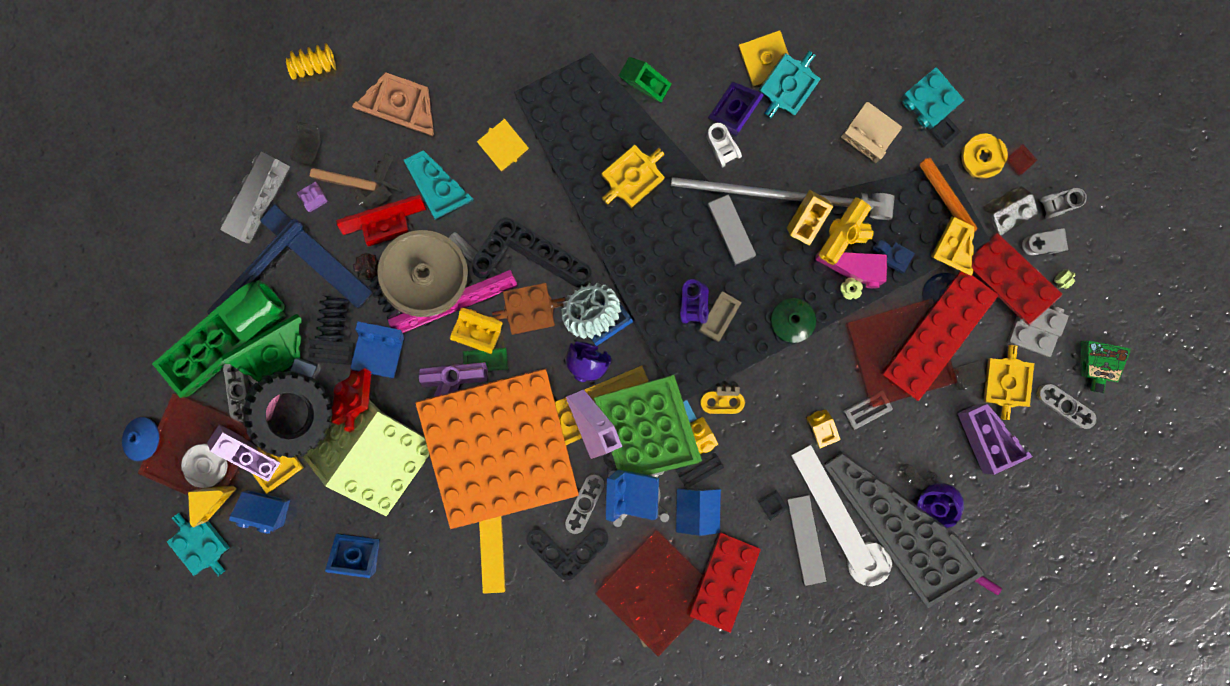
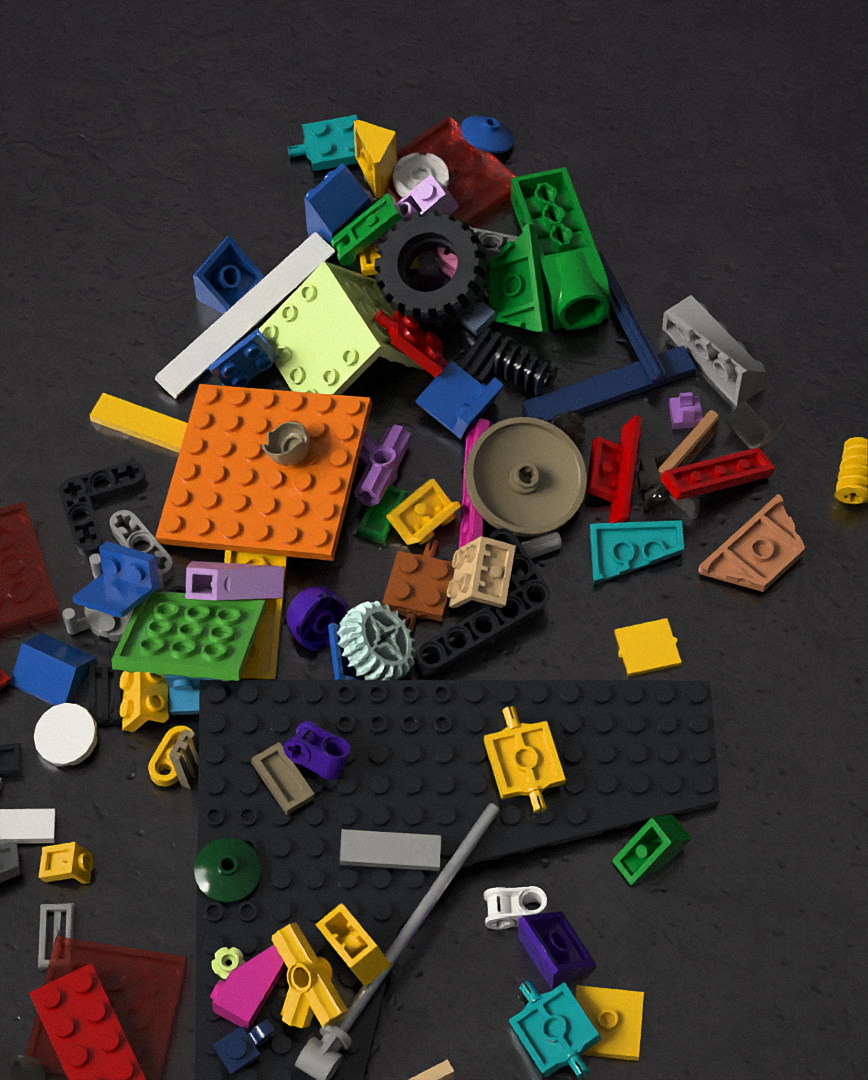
camera: 115 degrees right, 30 degrees down
none -> white tile [34,703,98,767]
none -> white tile [155,232,336,399]
none -> blue bracket [208,328,279,387]
none -> dark tan hair [262,421,311,466]
none -> green plate [331,193,403,266]
none -> tan bracket [447,536,516,608]
none -> red plate [660,447,775,501]

